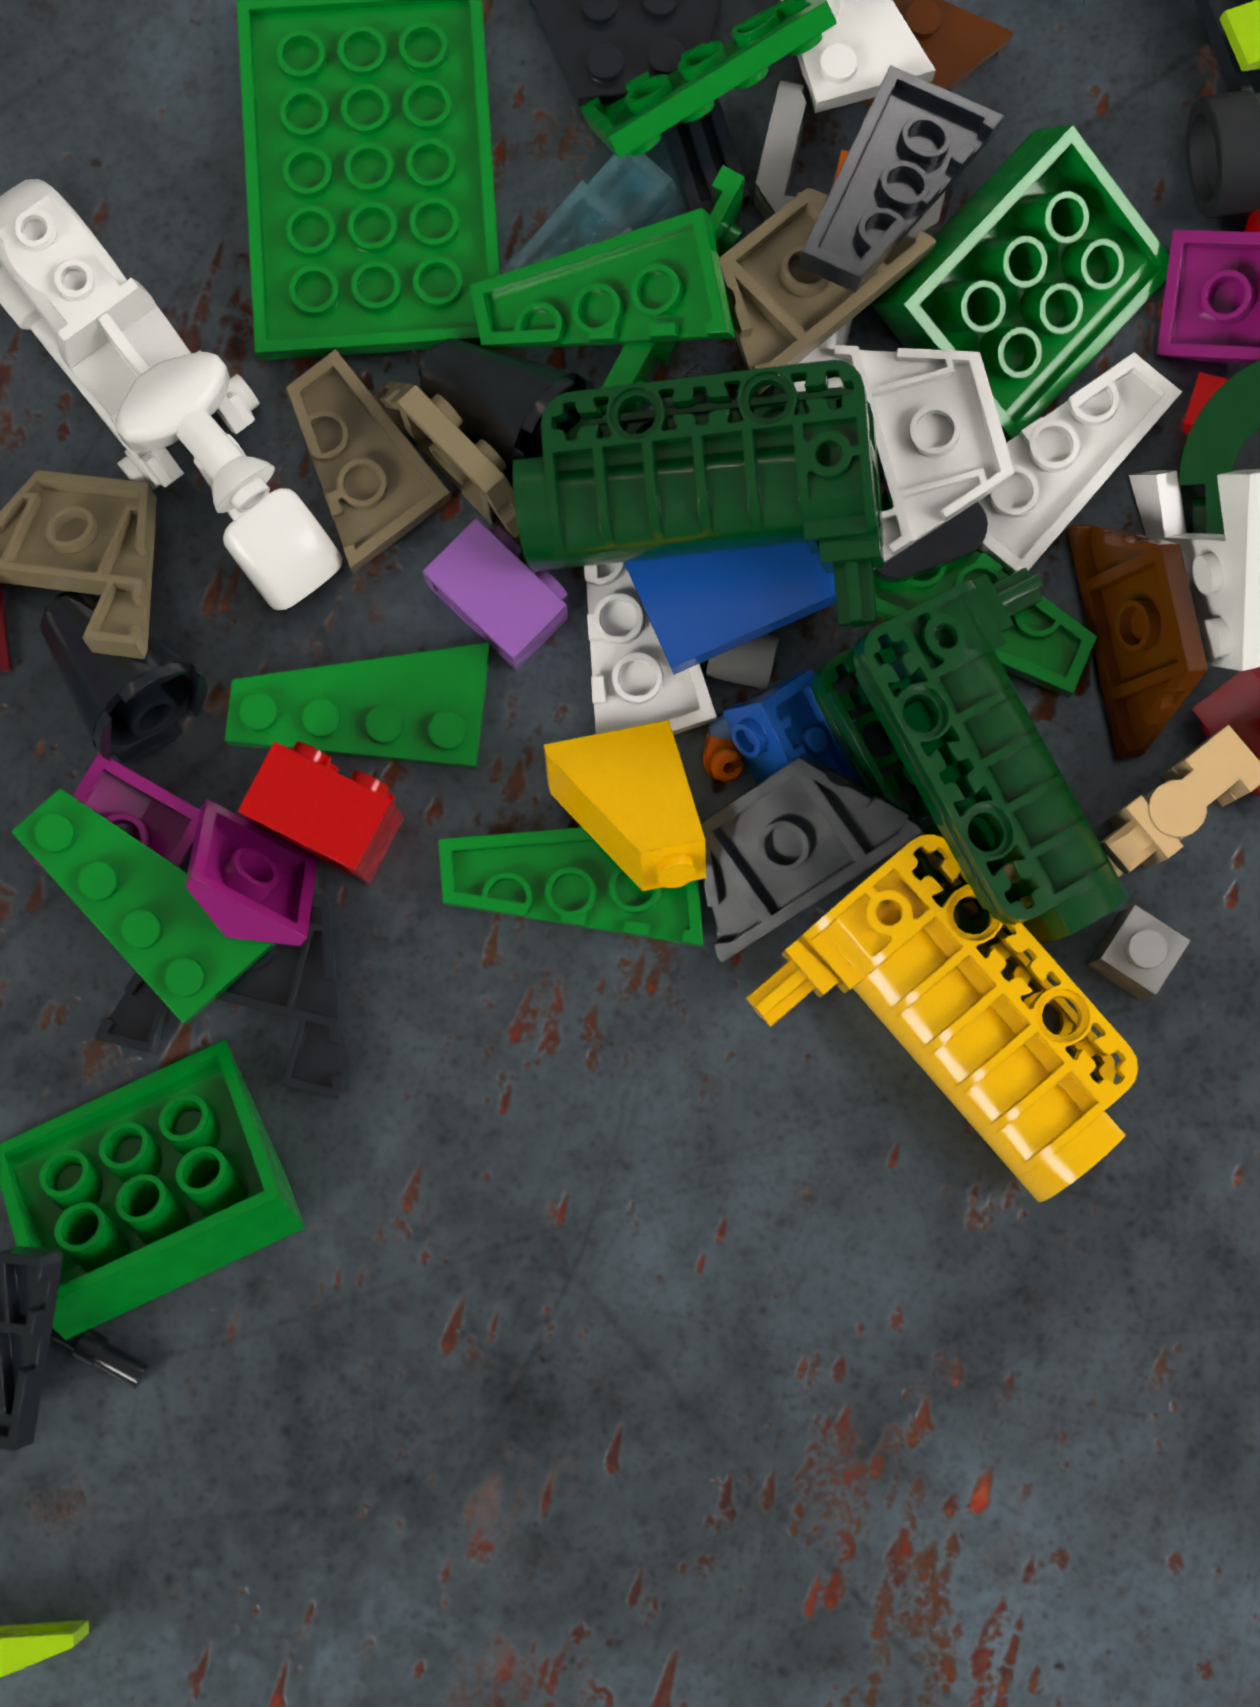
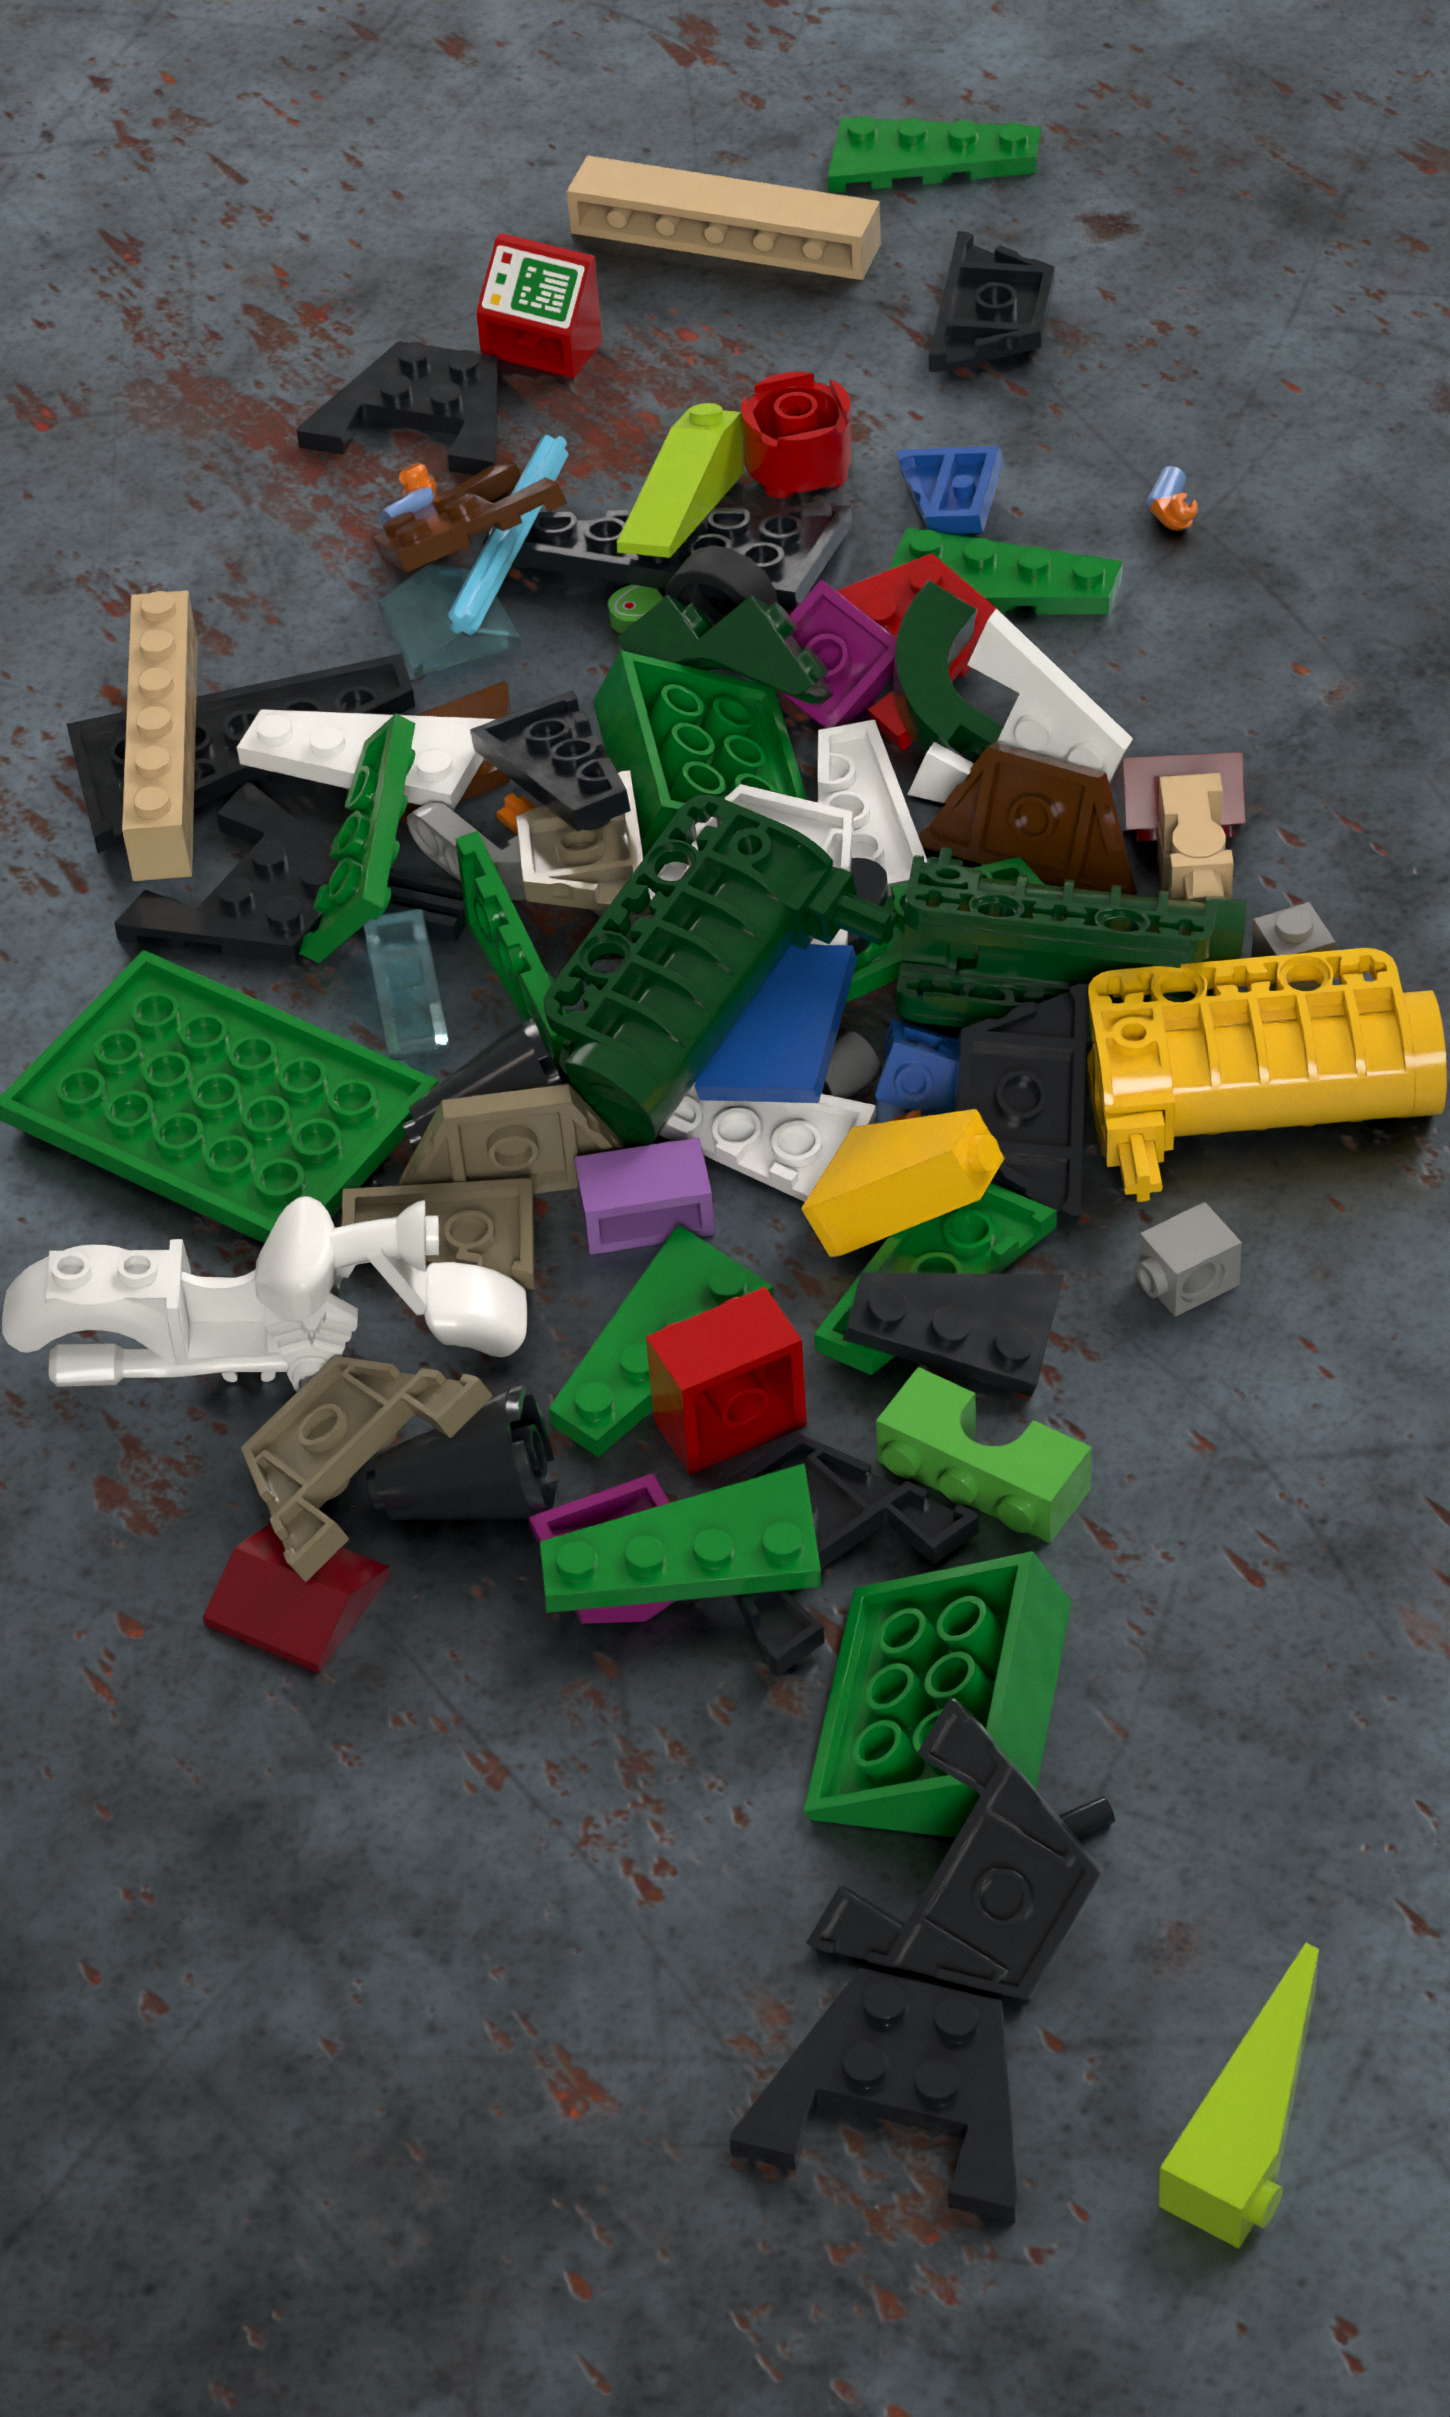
camera: 50 degrees left, 35 degrees down
magenta slope [185,799,318,946] -> none
green wing [469,208,735,350] -> none
none -> bright green tile [608,585,664,634]
none -> dark green arch [616,595,834,706]
none -> black wing [842,1273,1064,1397]
none -> bright green arch [876,1367,1092,1543]
none -> light grey brick [1136,1202,1242,1317]

